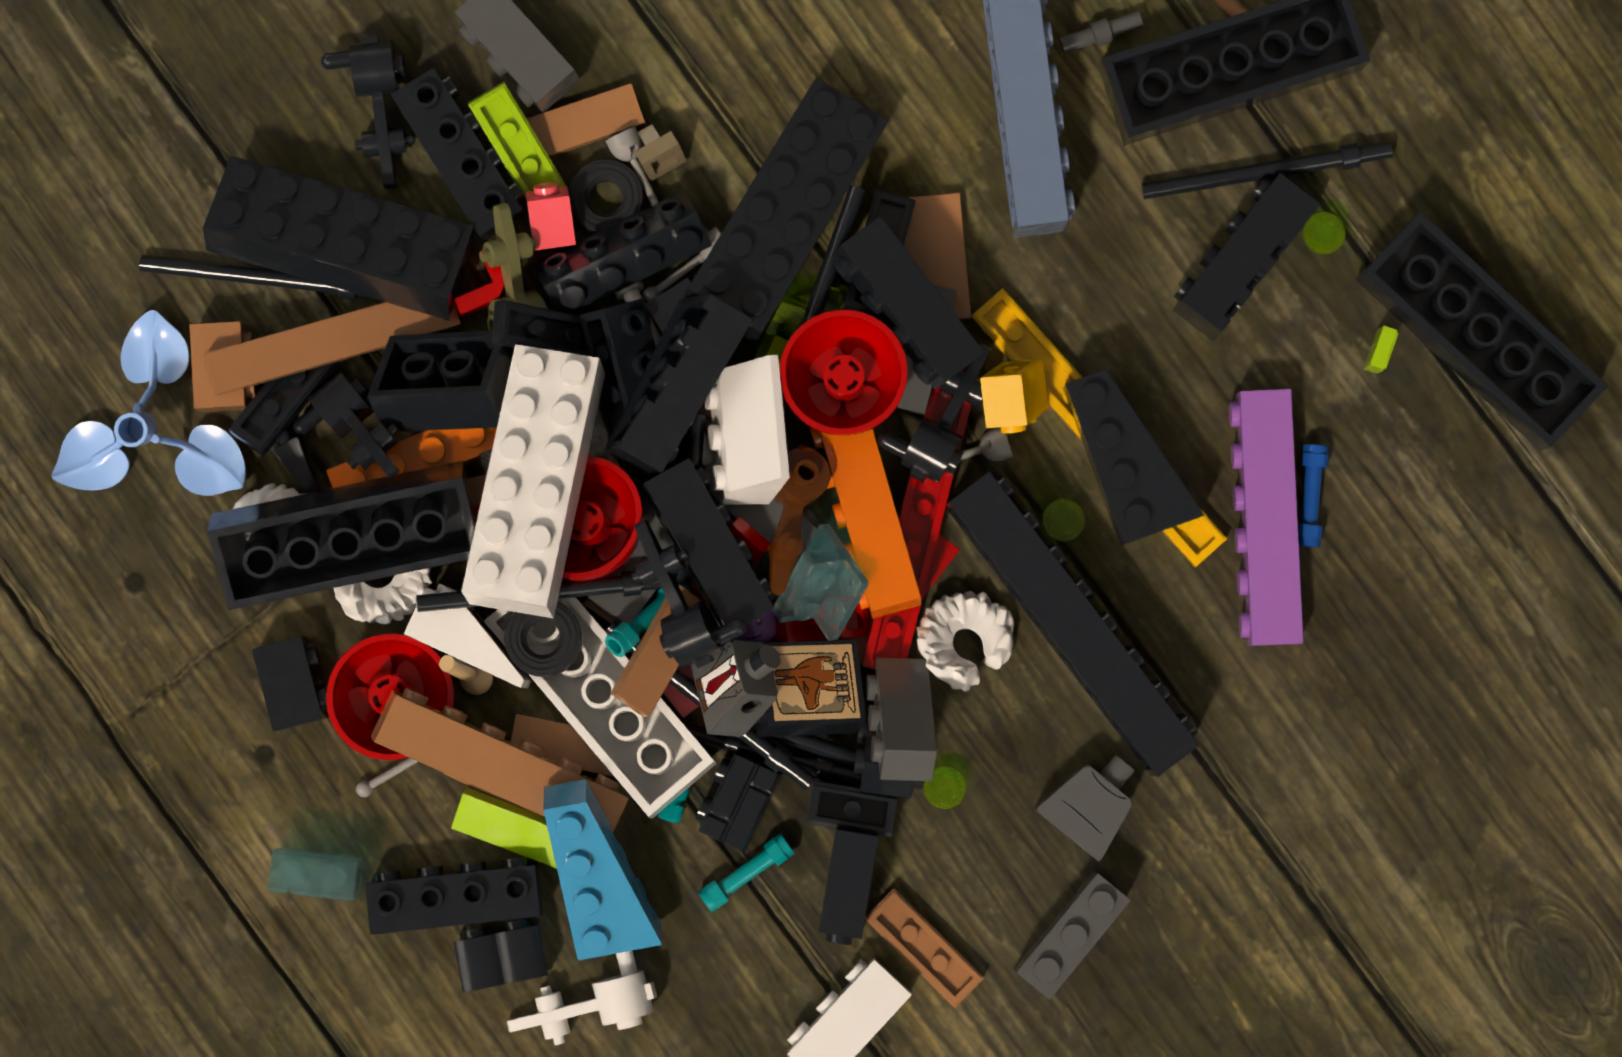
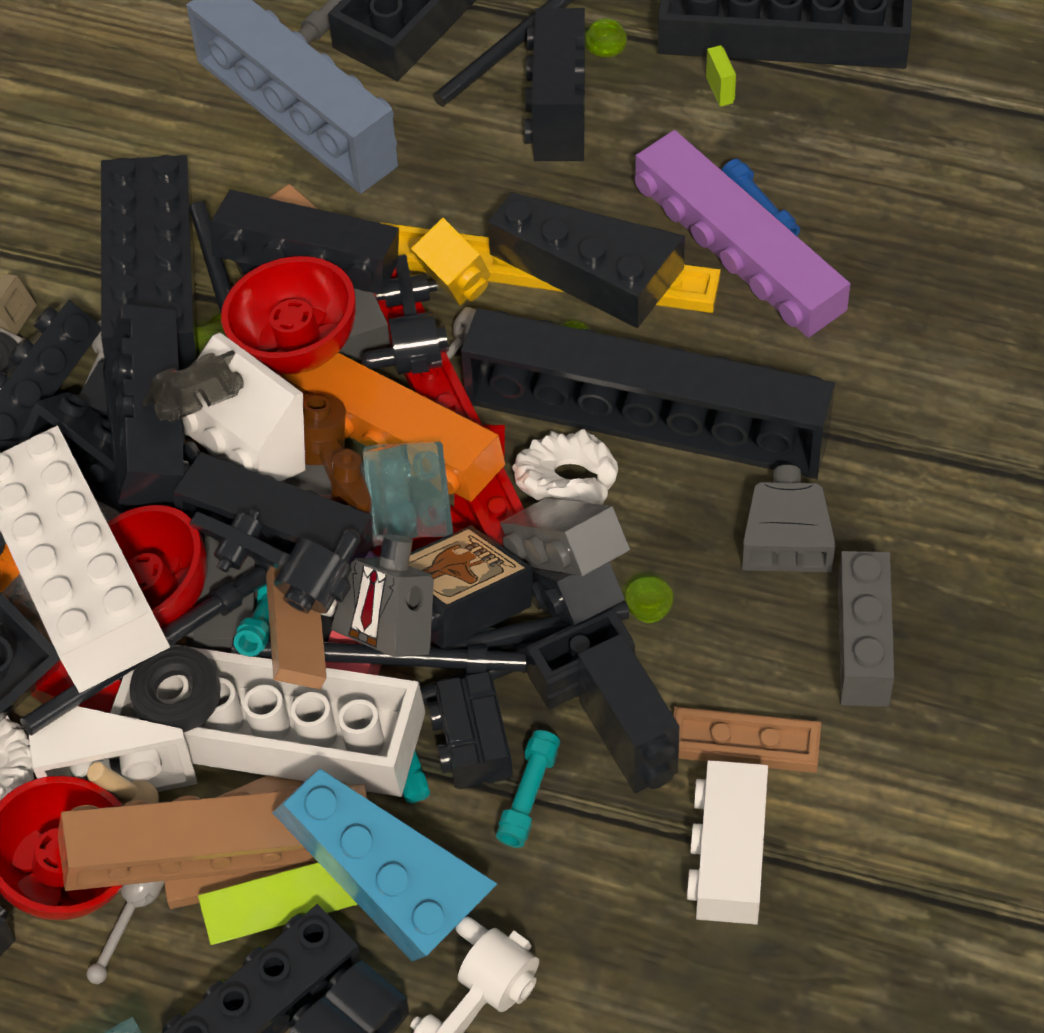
camera: 35 degrees left, 30 degrees down
none -> clear smoke hinge [142,350,244,422]

